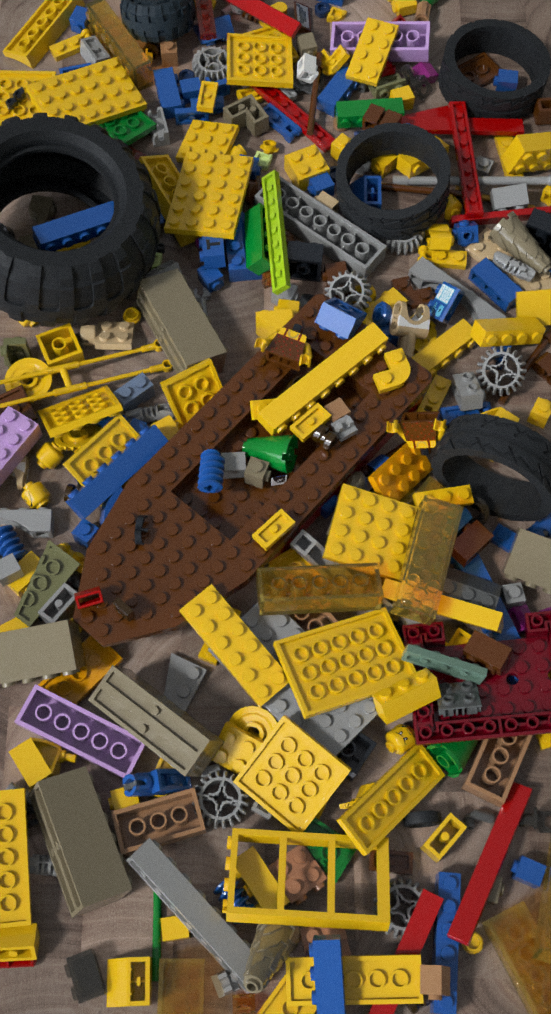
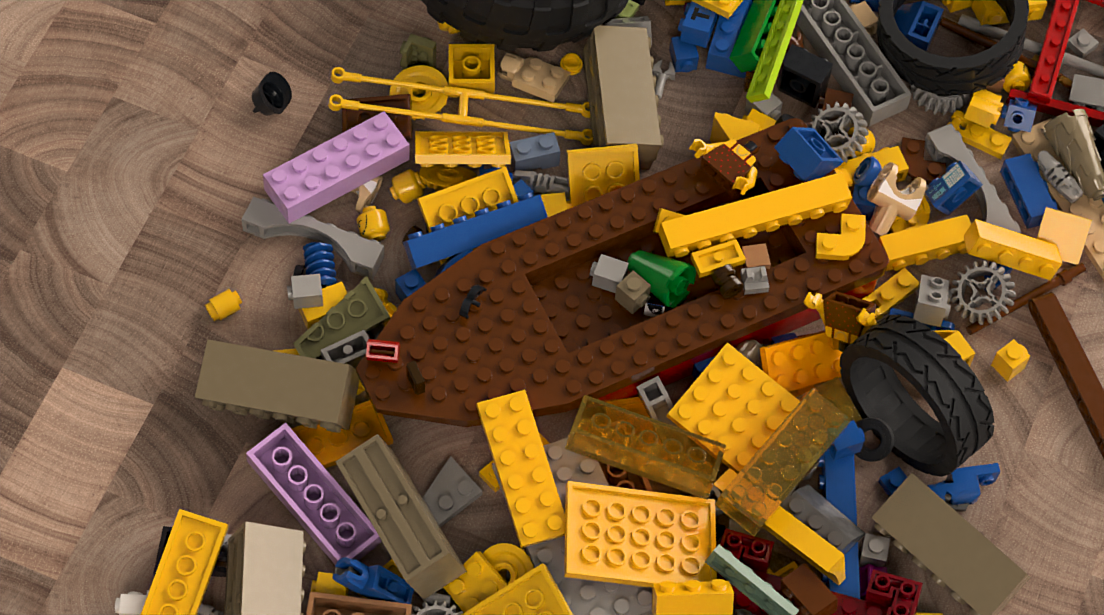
camera: 20 degrees right, 5 degrees down
yellow piece [9,737,77,789] -> none
blue piece [197,449,225,493] -> none
yellow plate [252,509,296,551] -> none
yellow plate [412,484,474,514] -> none
reddish brown brick [447,520,494,568] -> none

